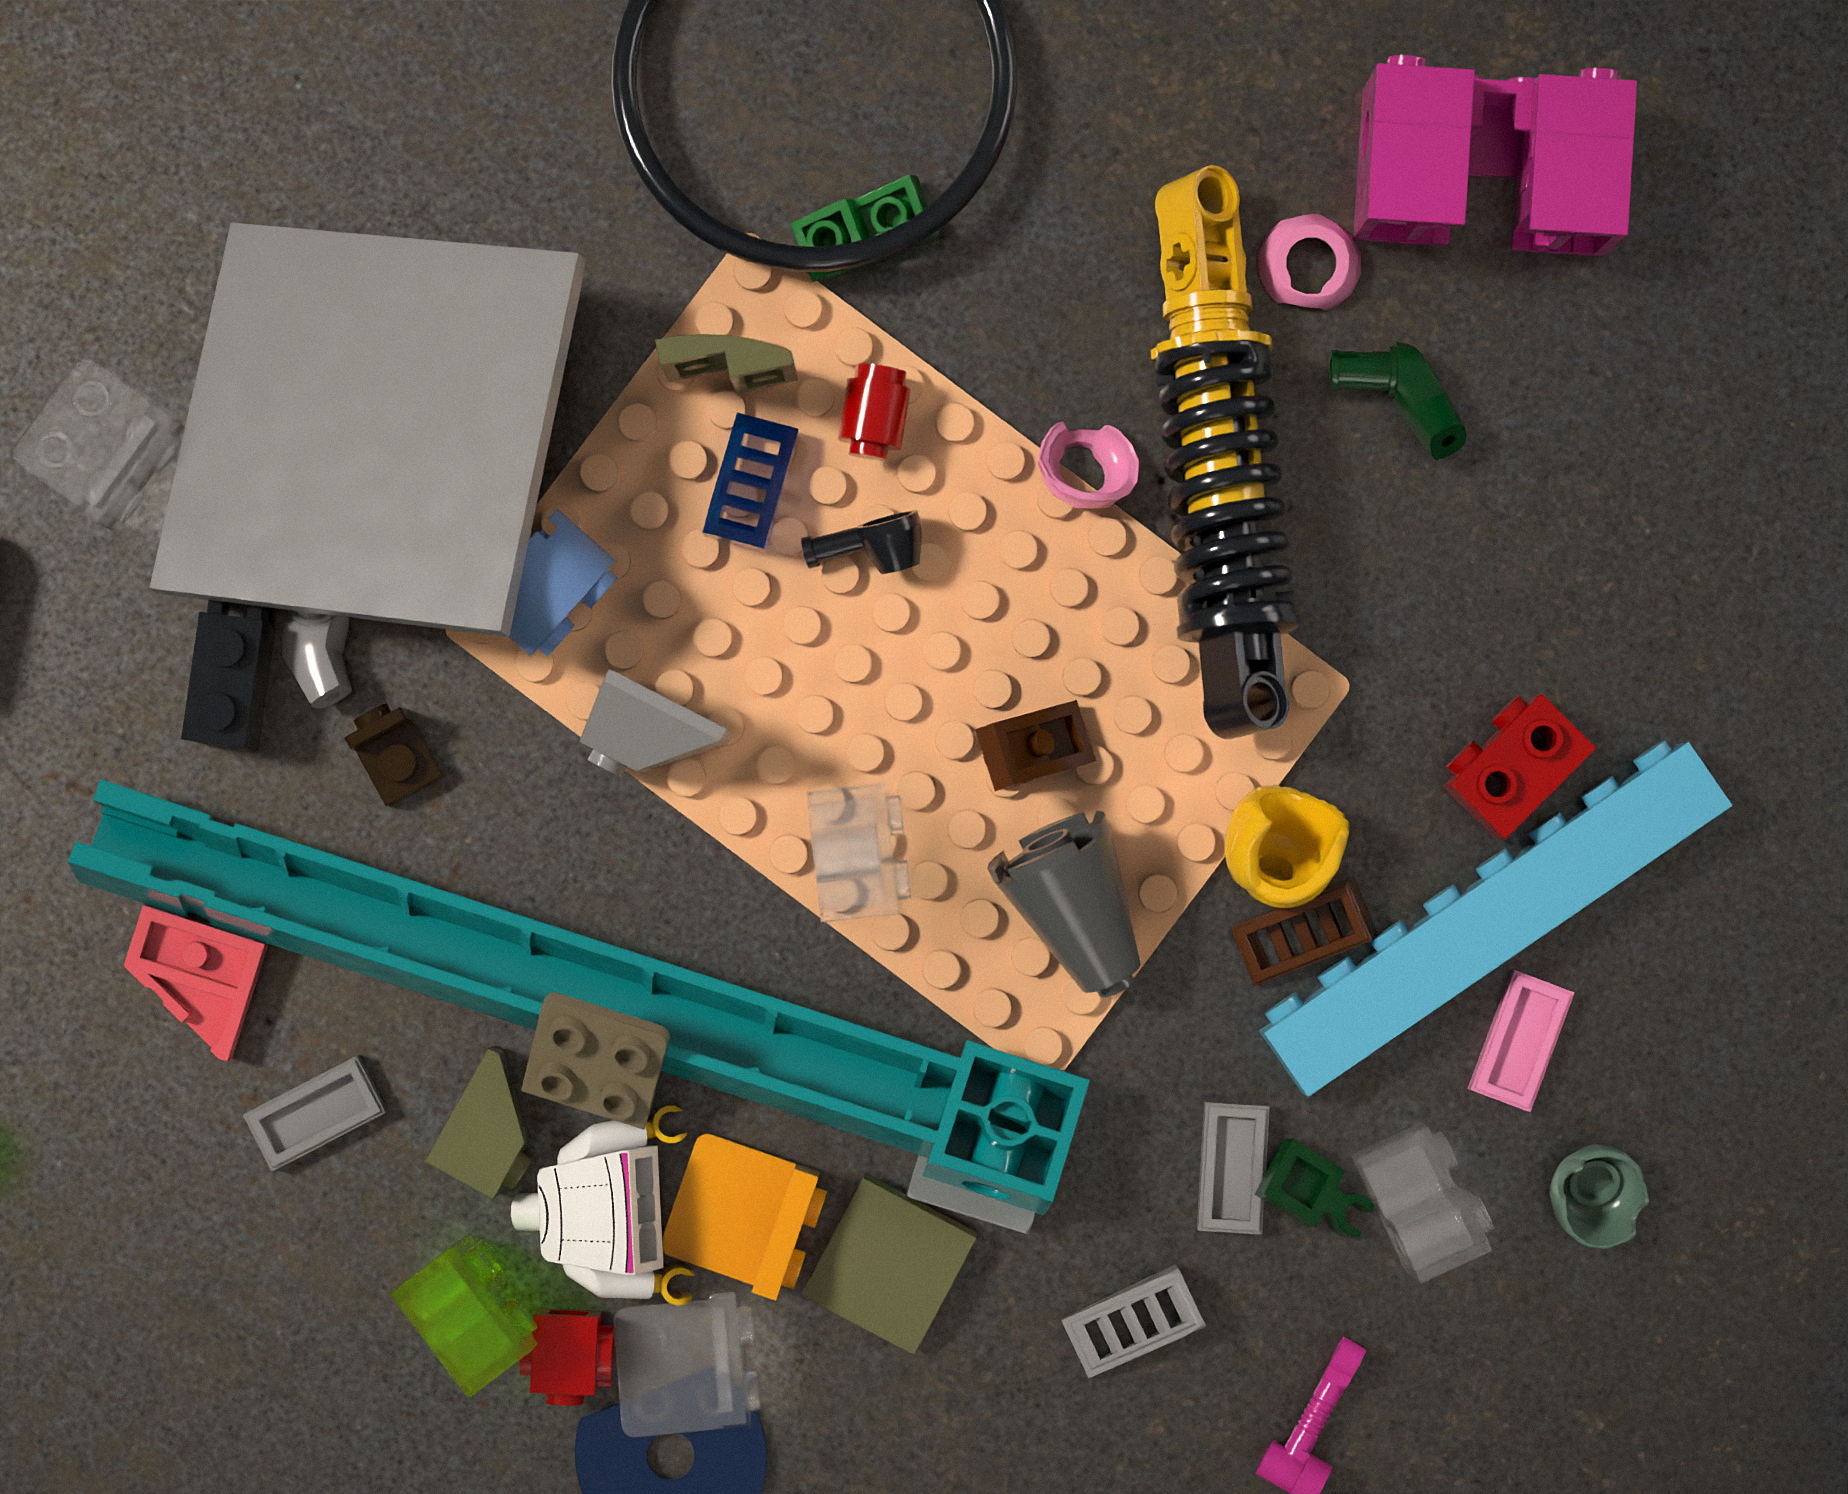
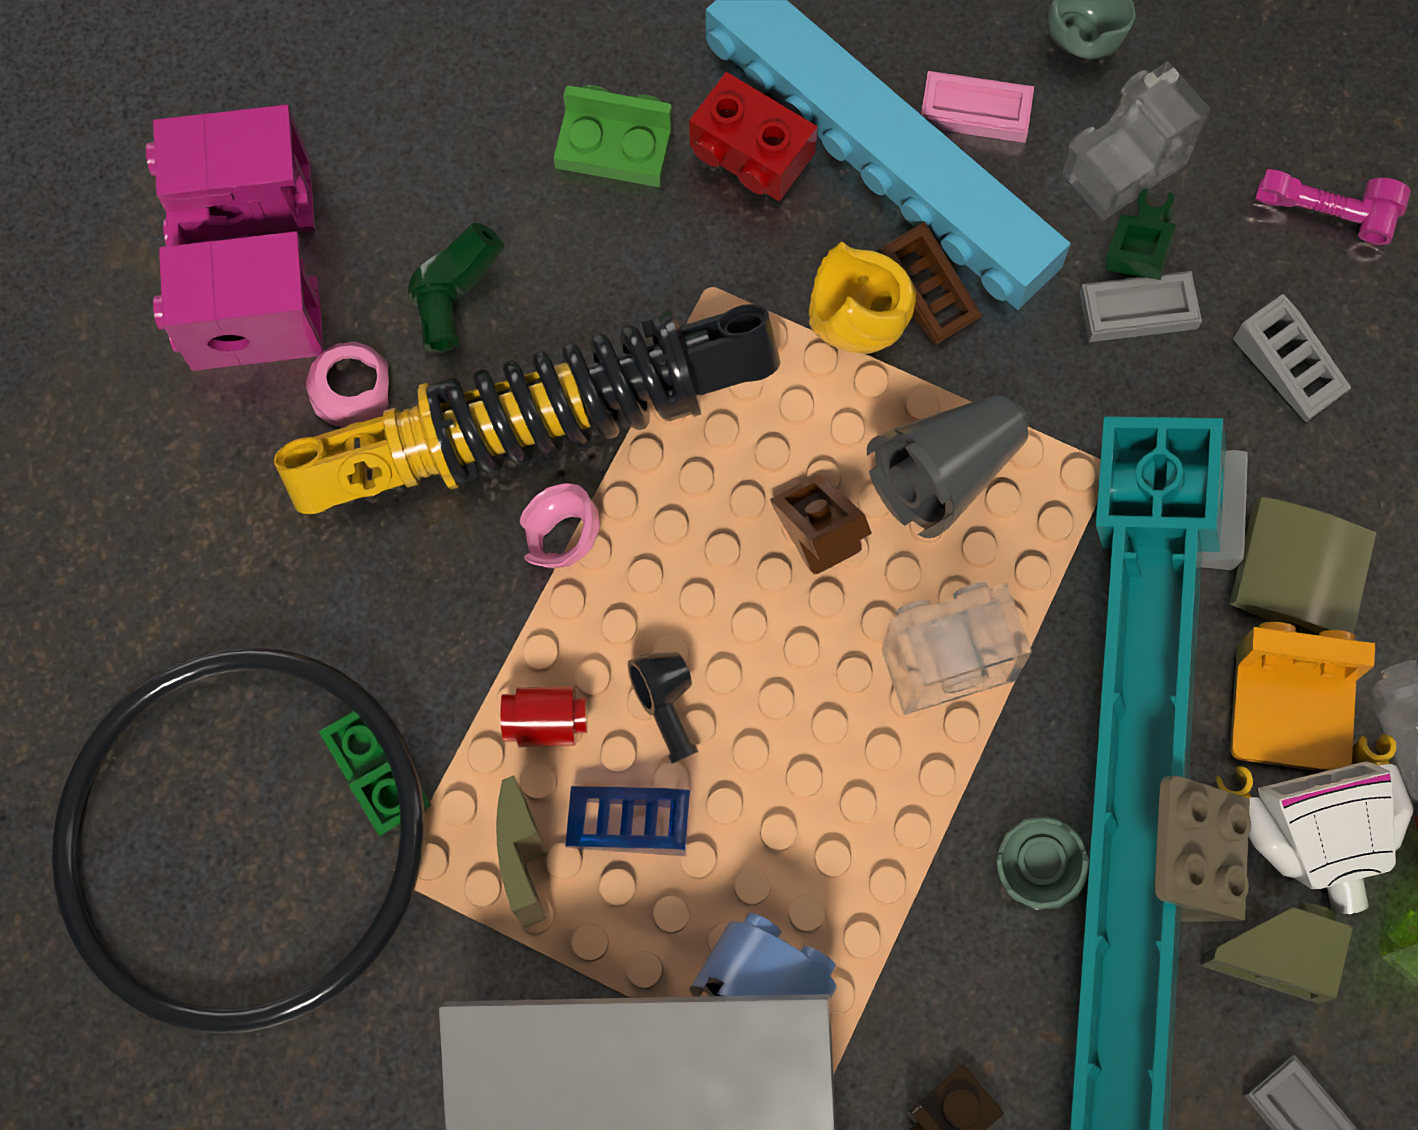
camera: 100 degrees left, 15 degrees down
light grey slope [579,669,733,777] -> none
none -> bright green bracket [553,85,673,187]
none -> sand green hair [996,816,1090,910]

